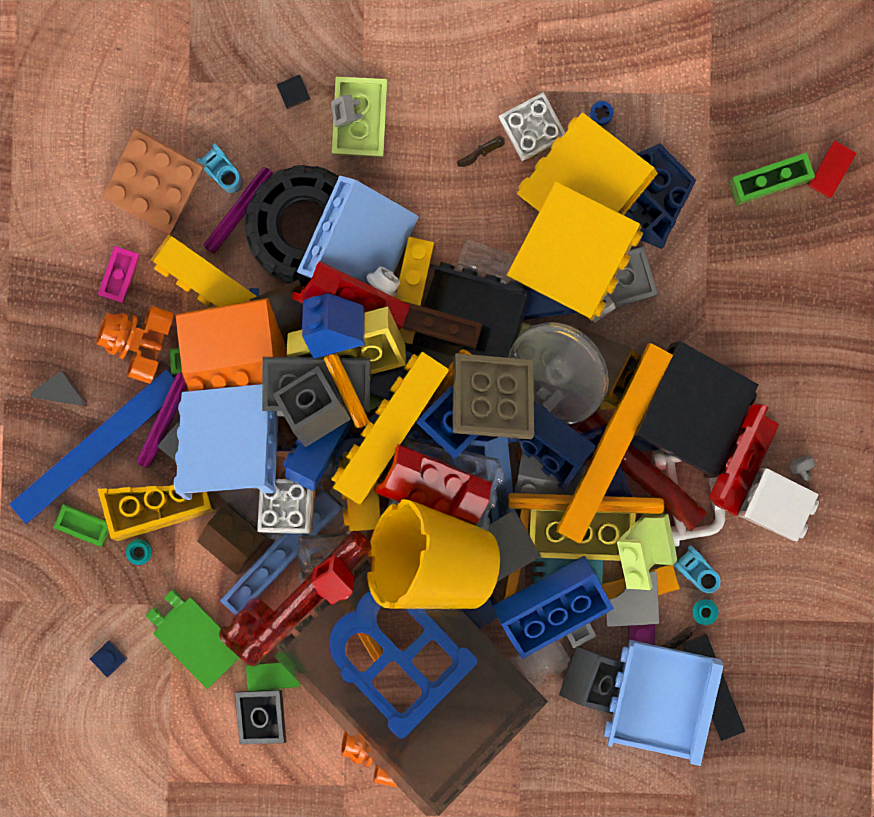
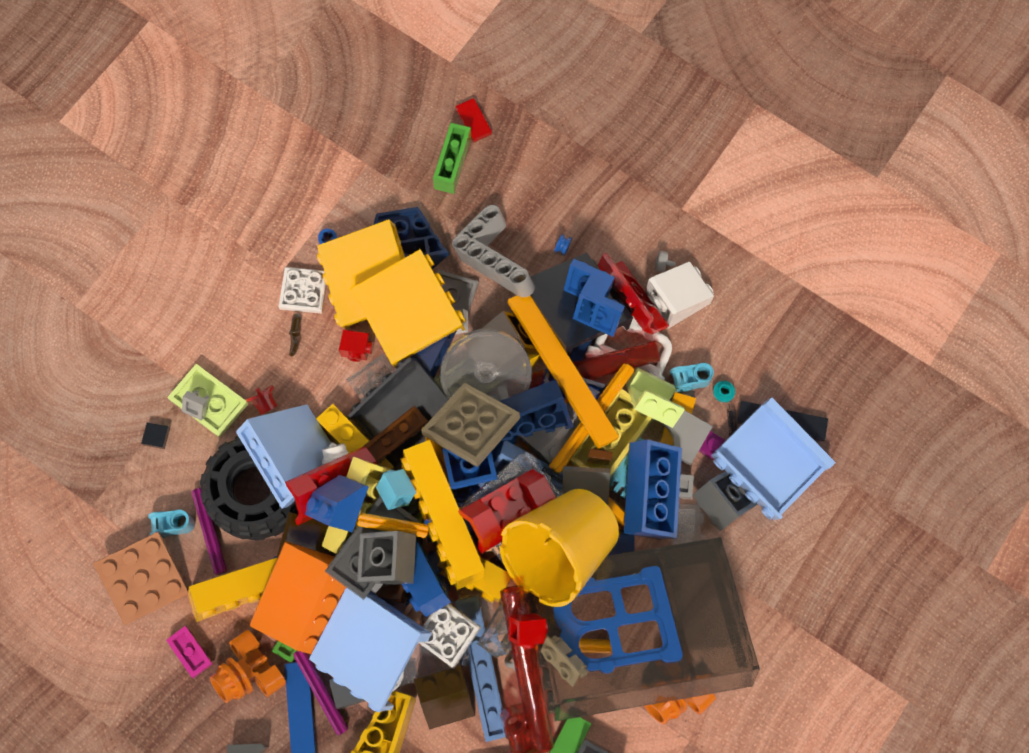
camera: 55 degrees left, 15 degrees down
none -> red piece [245,385,277,415]
none -> red brick [339,329,373,362]
none -> medium azure brick [376,469,416,510]
none -> light grey beam [452,205,535,297]
none -> dark tan hinge [540,635,589,687]
none -> blue bush [554,234,572,256]
none -> blue bracket [564,259,625,337]
none -> reddish brown tile [587,448,613,465]

